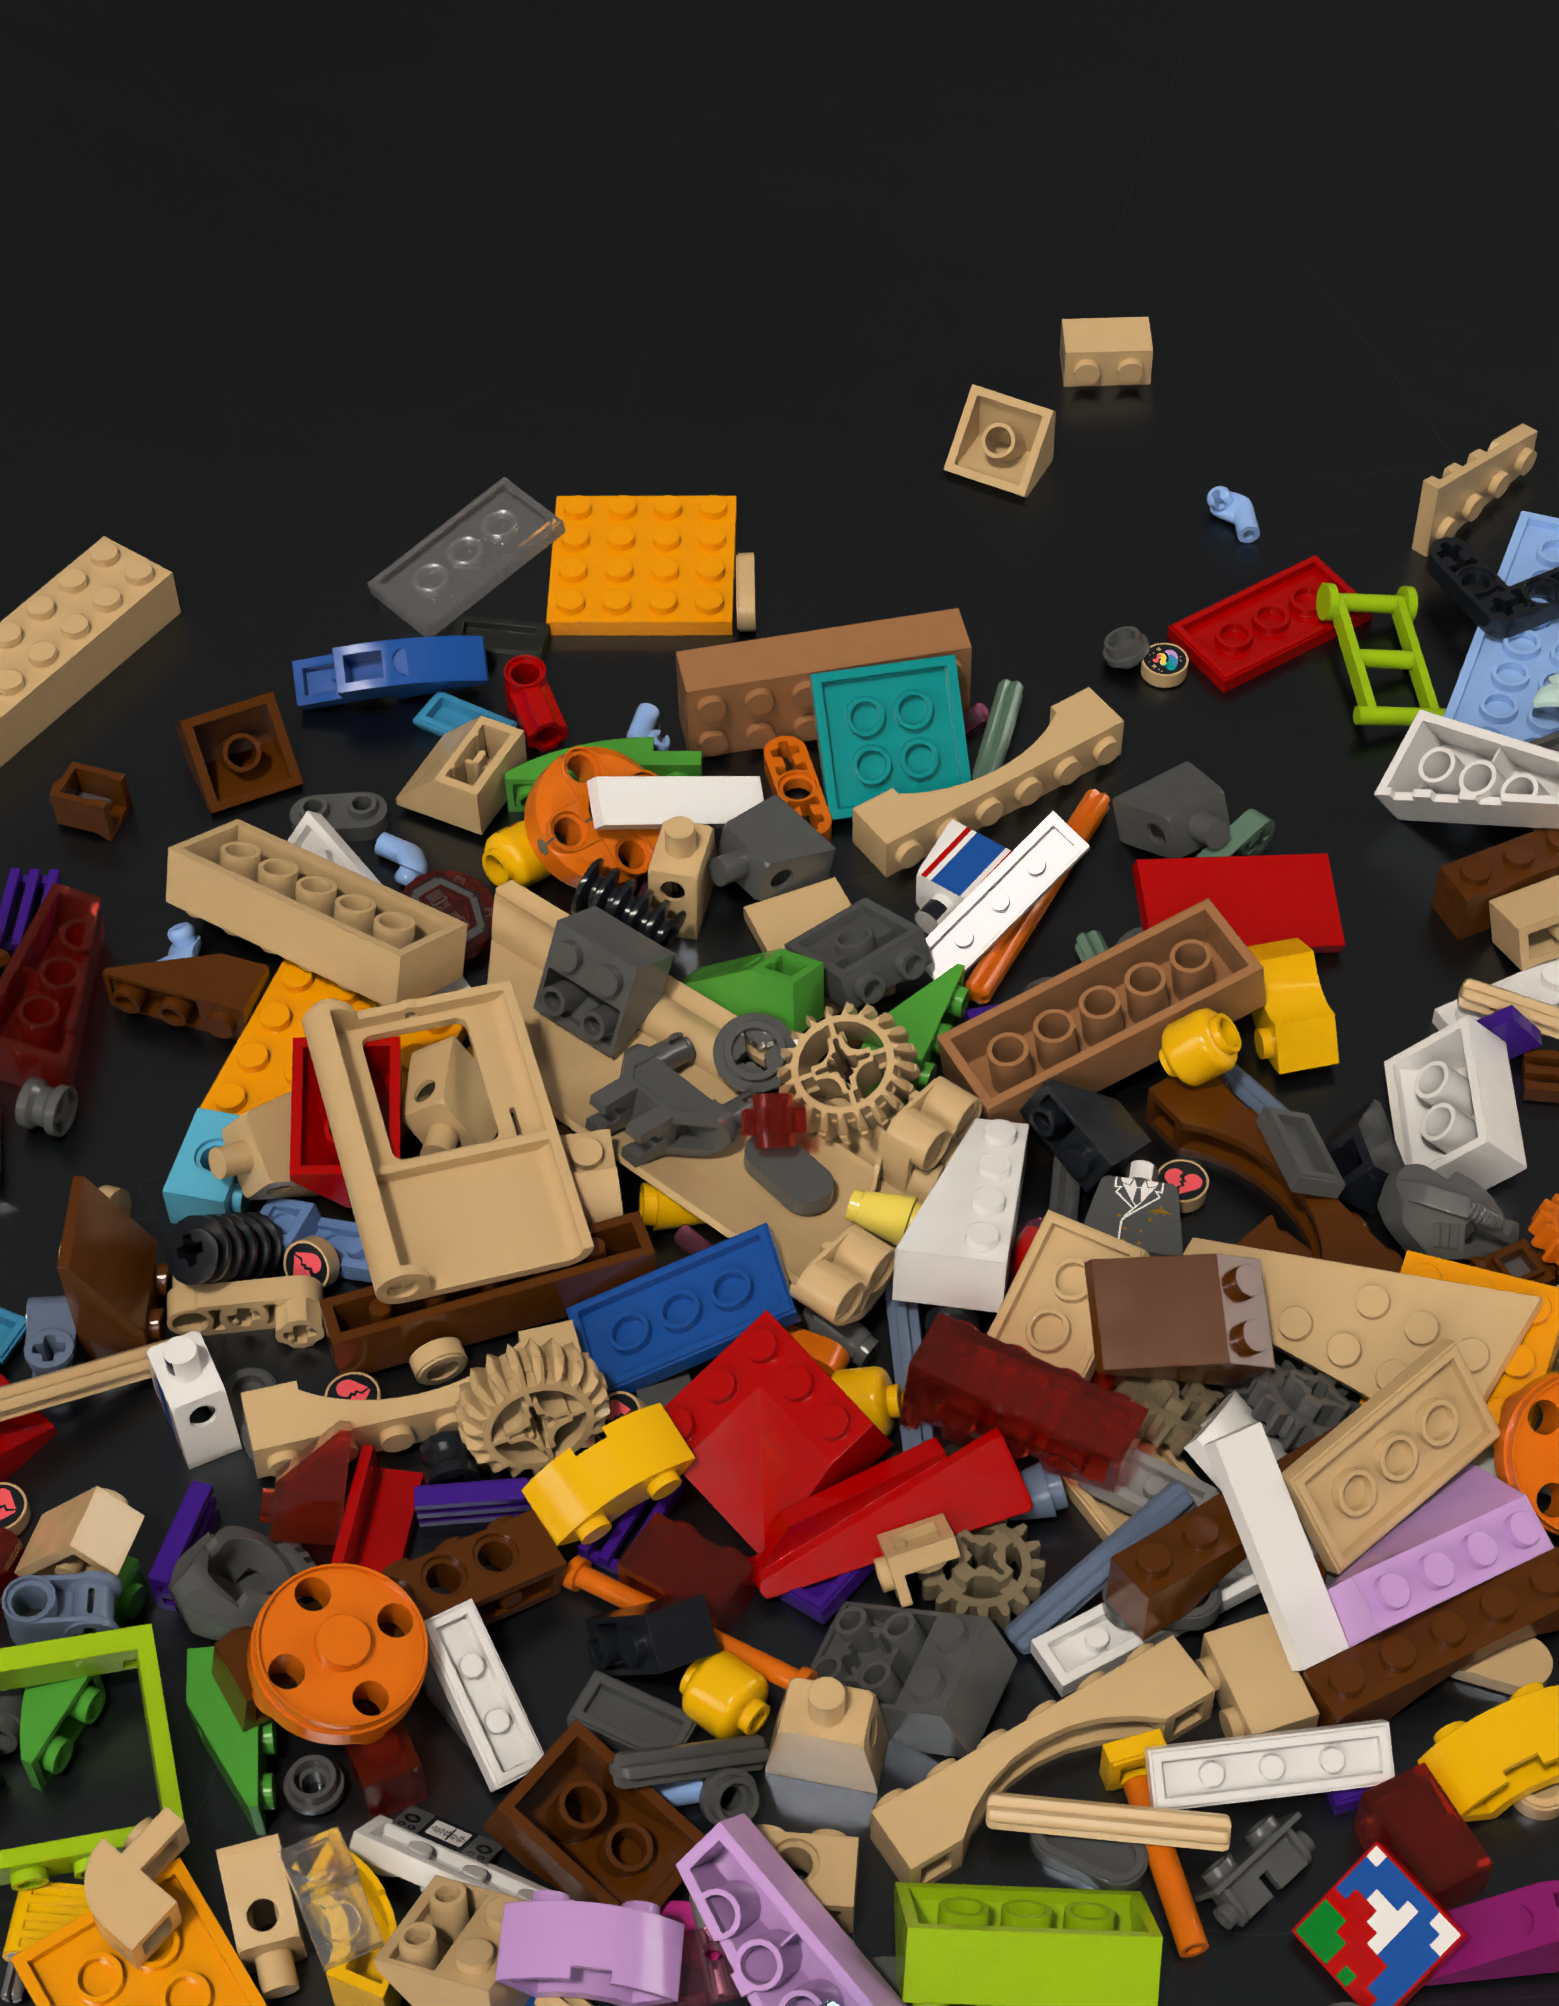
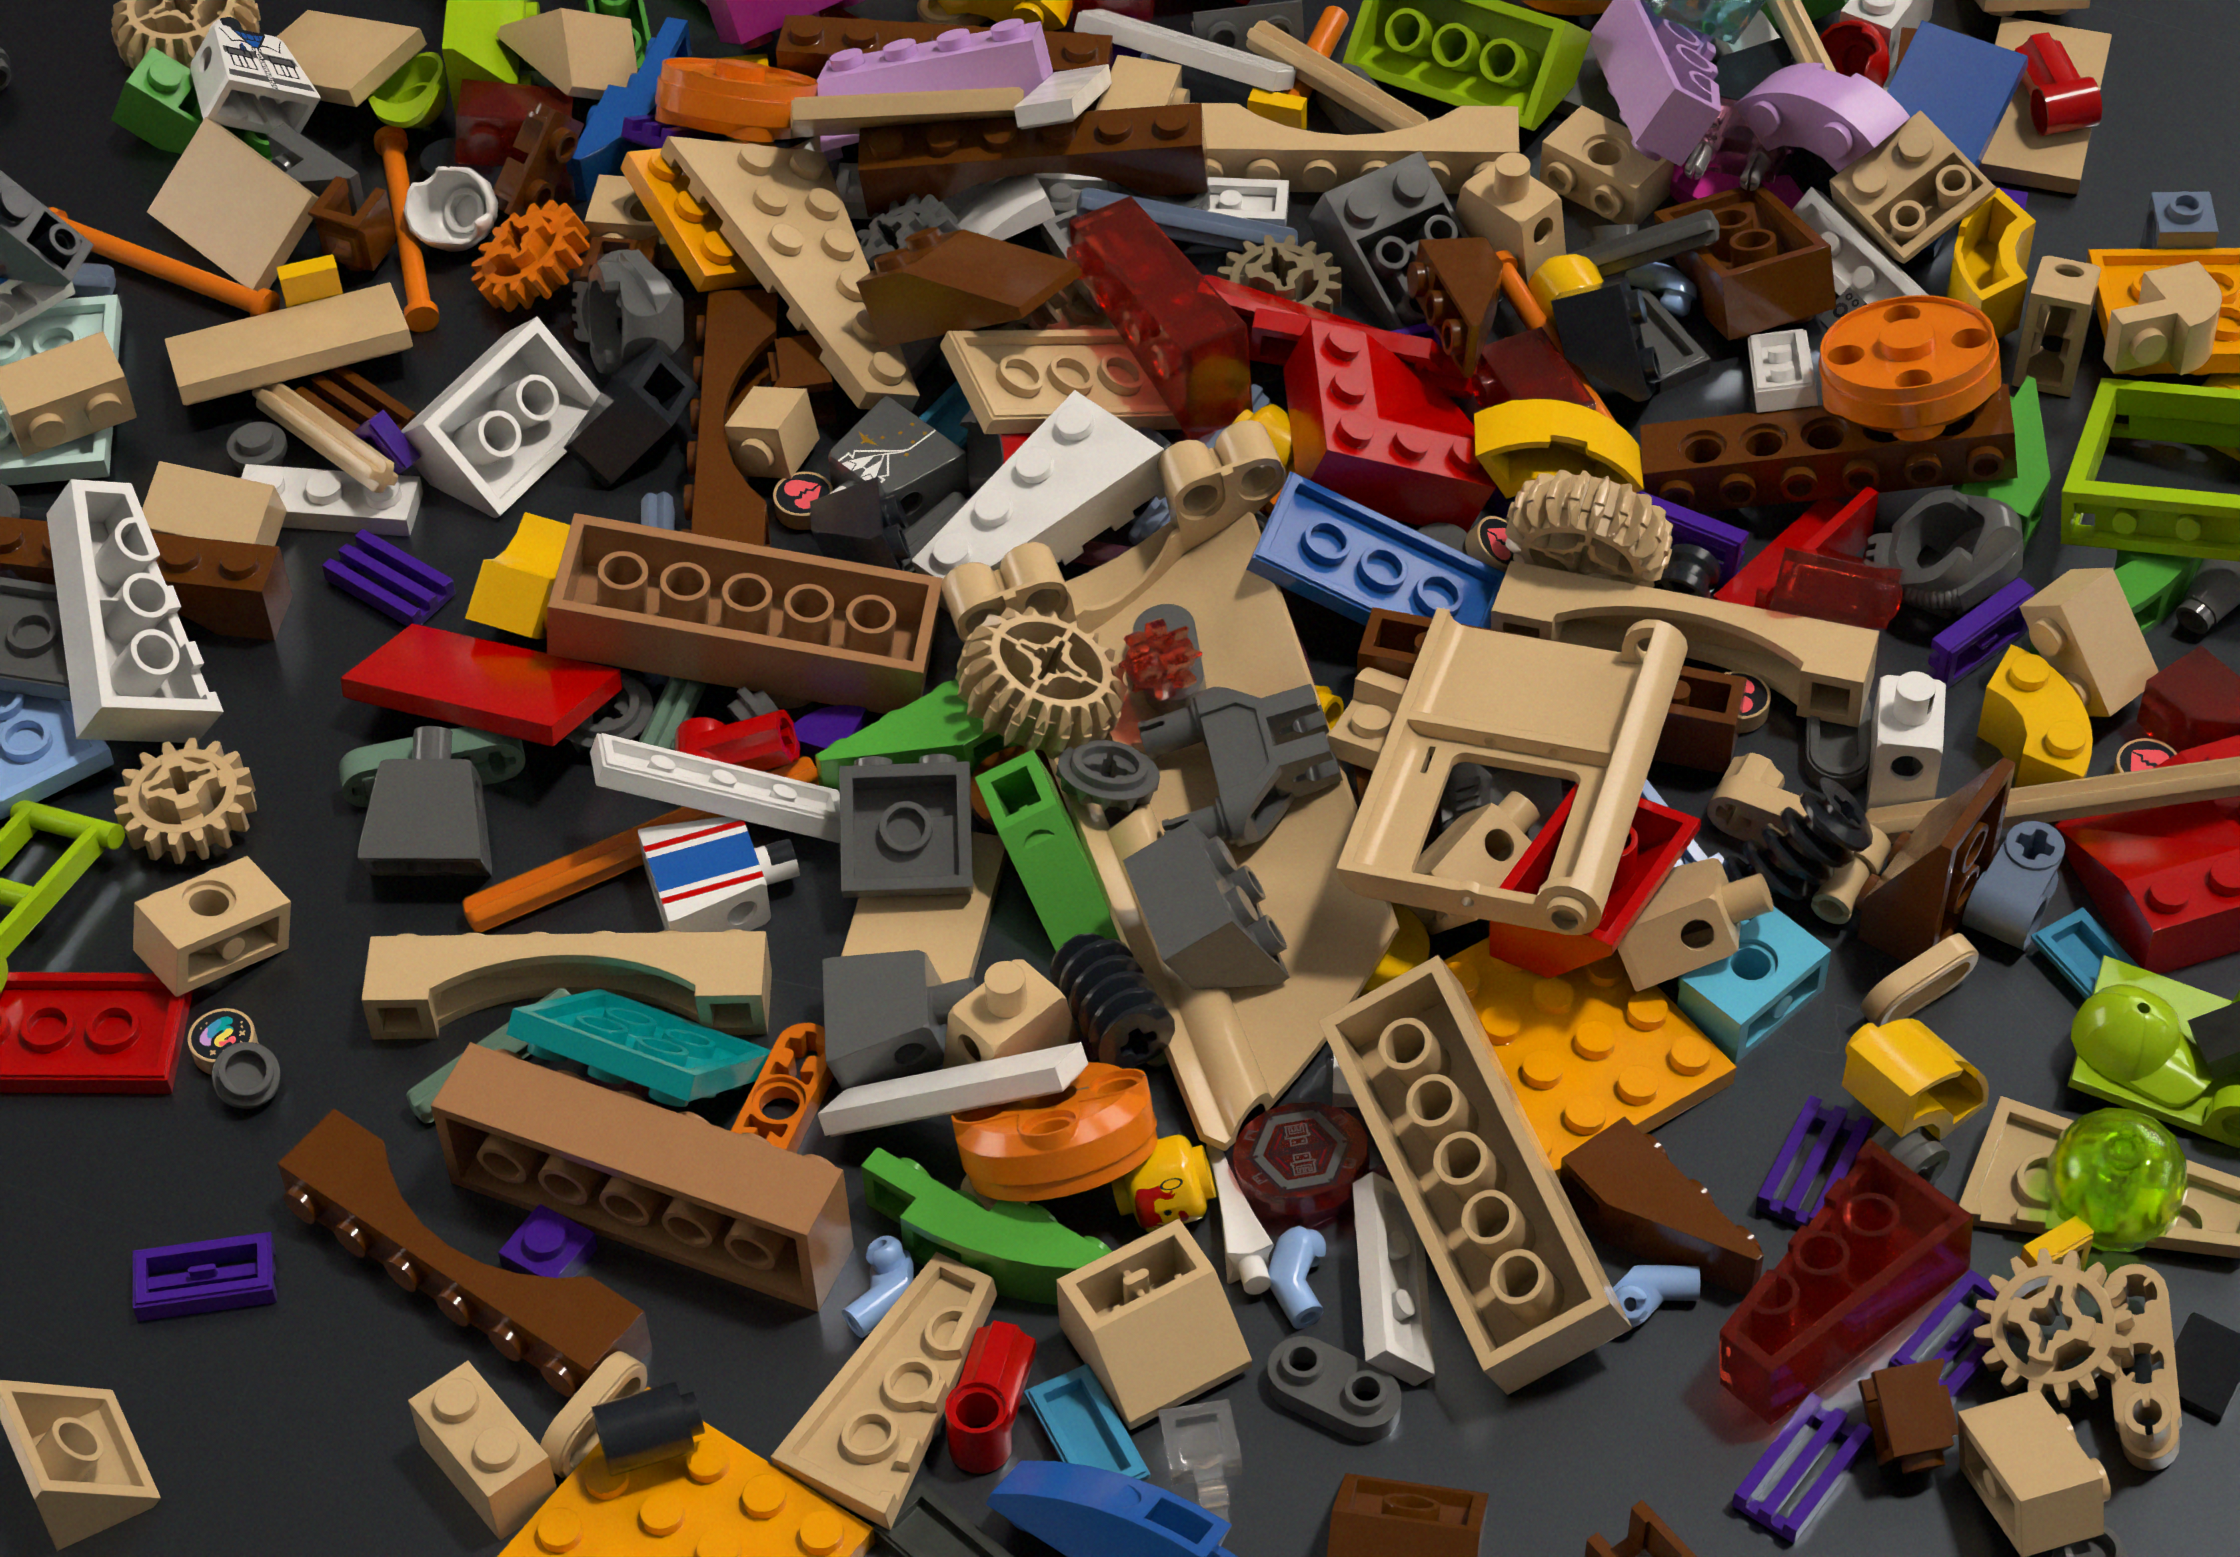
camera: 145 degrees left, 0 degrees up
sand blue piece [1,1571,122,1646] -> none
clear slope [278,1826,384,1972] -> none
tile [283,1236,340,1289] -> none
light yellow cone [845,1189,923,1246] -> none
tan bracket [873,1513,961,1608] -> none
yellow head [1159,1008,1241,1086] -> none
dark grey tile [1255,1107,1346,1199] -> none
none -> tan gear [113,738,257,864]
none -> tan brick [133,856,291,997]
none -> dark purple tile [133,1232,277,1322]
none -> reddish brown arch [277,1109,652,1397]
none -> dark purple tile [322,529,456,627]
none -> tan brick [408,1361,557,1541]
none -> black brick [591,1382,705,1477]
none -> red piece [674,709,800,771]
none -> tan brick [724,386,820,479]
none -> tan wing [770,1252,997,1530]
none -> clear plate [1158,1399,1242,1529]
none -> white piece [1206,1144,1274,1294]
none -> reddish brown slope [1407,237,1503,378]
none -> dark purple tile [1755,1095,1874,1235]
none -> yellow brick [1841,1018,1989,1141]
none -> yellow brick [1977,644,2093,822]

